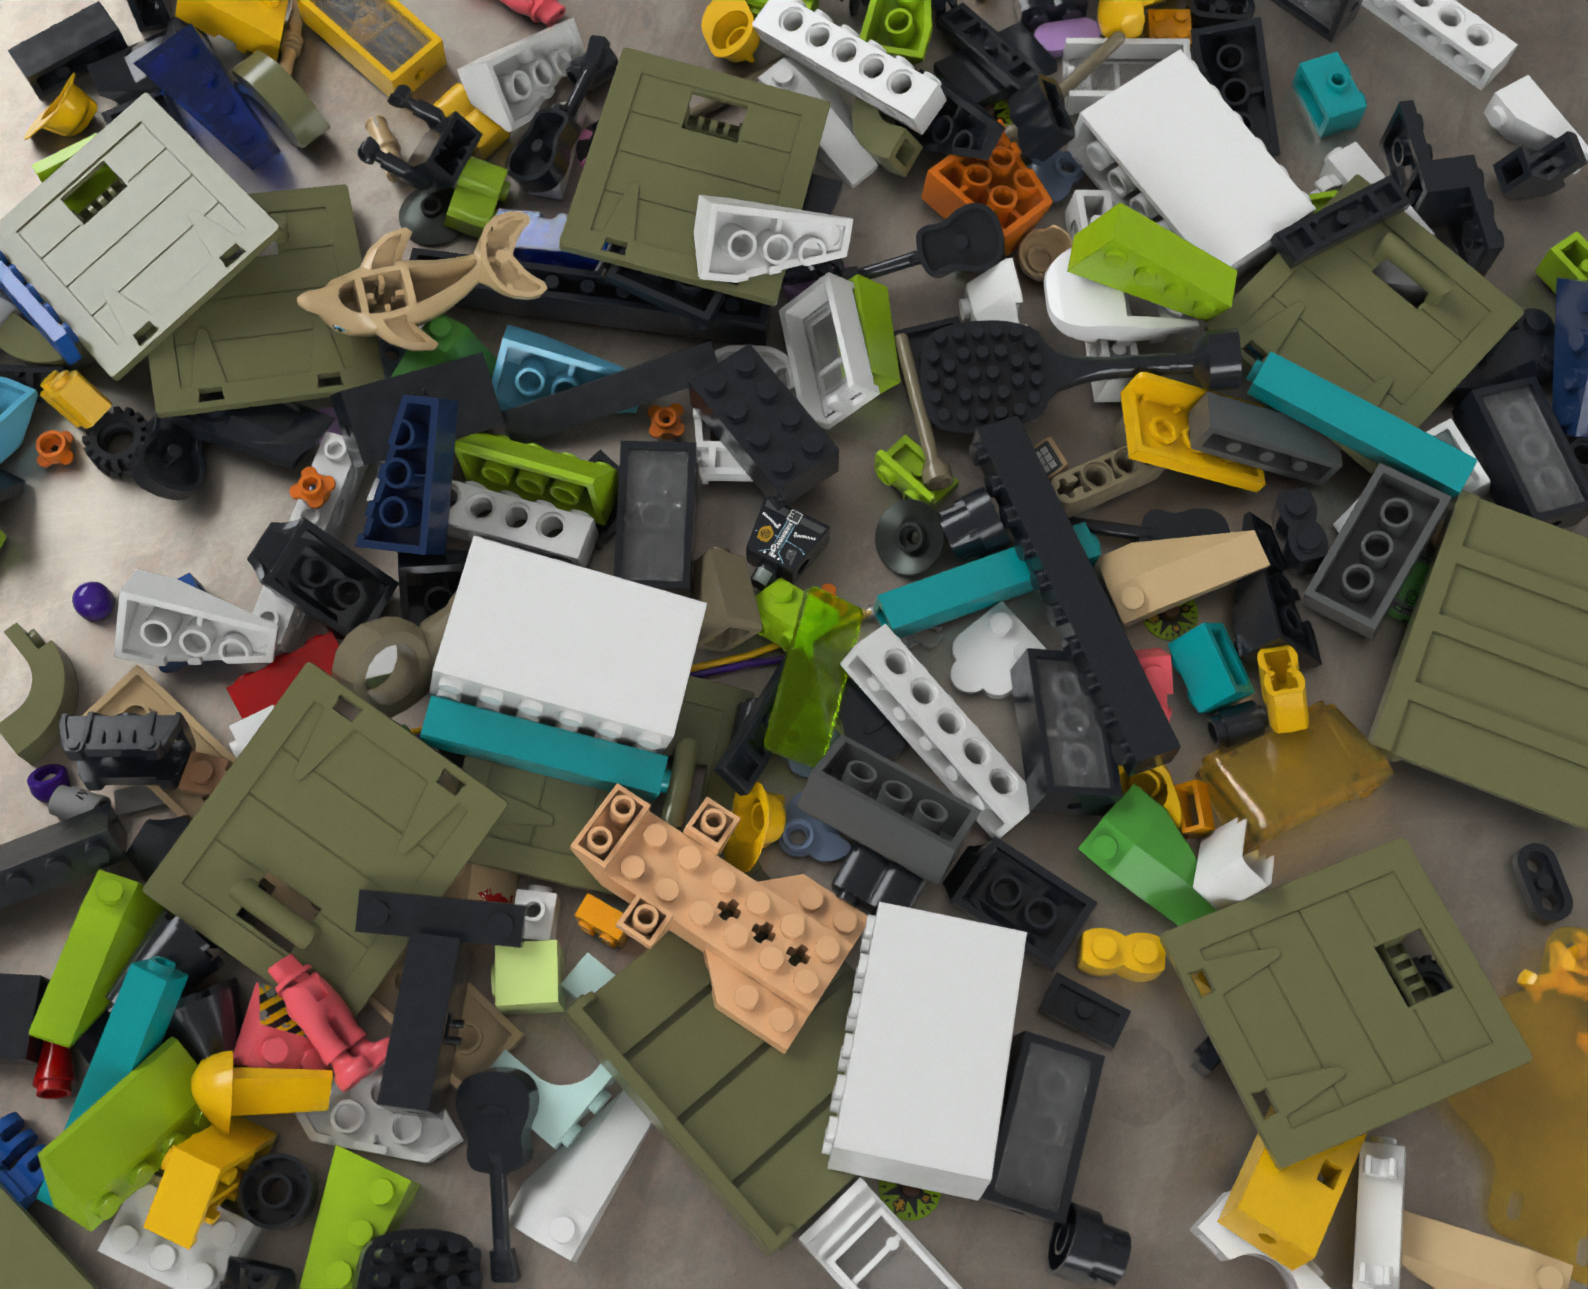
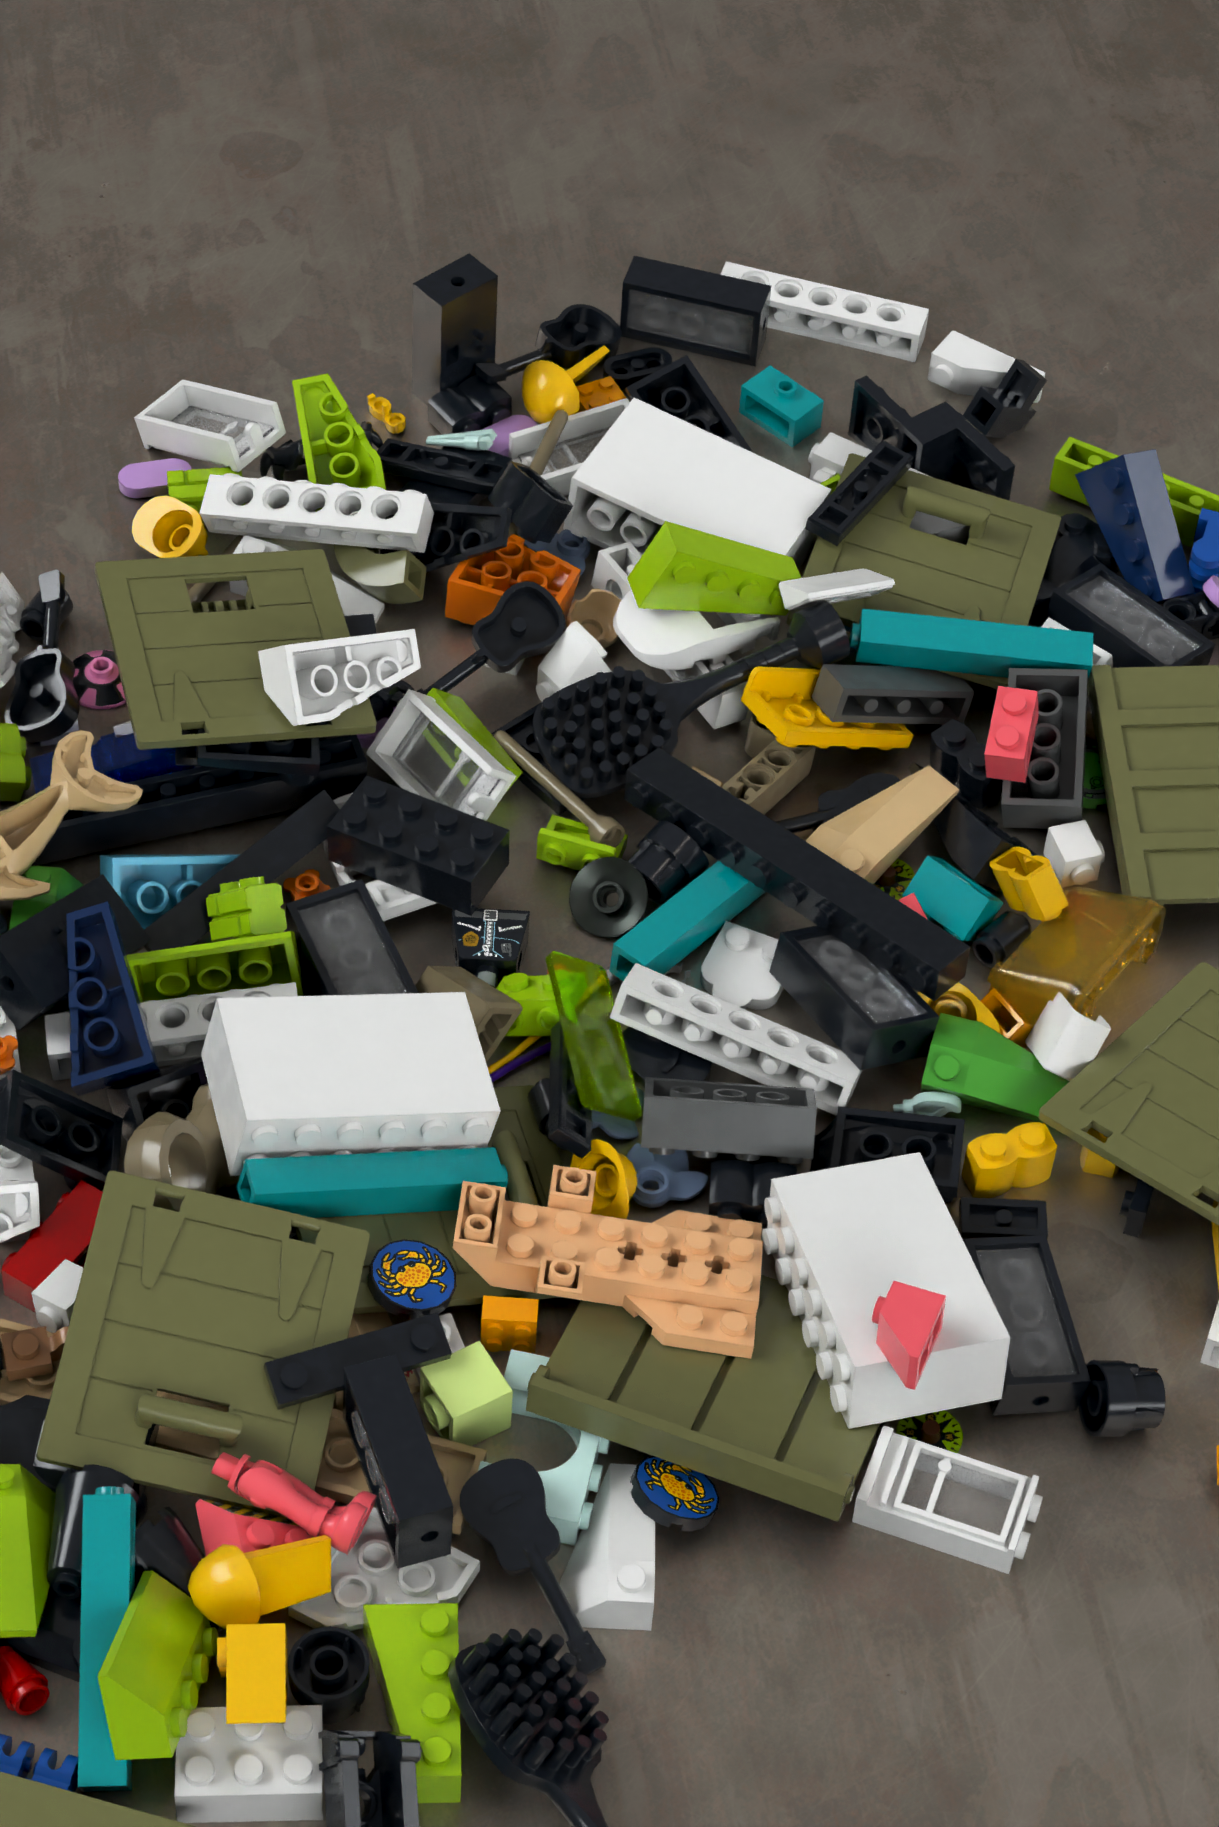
camera: 30 degrees left, 20 degrees down
none -> lime brick [206,876,287,942]
none -> tile [368,1239,457,1319]
none -> light aqua piece [426,429,497,450]
none -> tile [630,1456,719,1531]
none -> white slope [779,569,895,610]
none -> coral slope [872,1281,946,1390]
none -> light aqua piece [893,1092,962,1117]
none -> coral brick [984,686,1039,783]
none -> white brick [1043,820,1105,888]

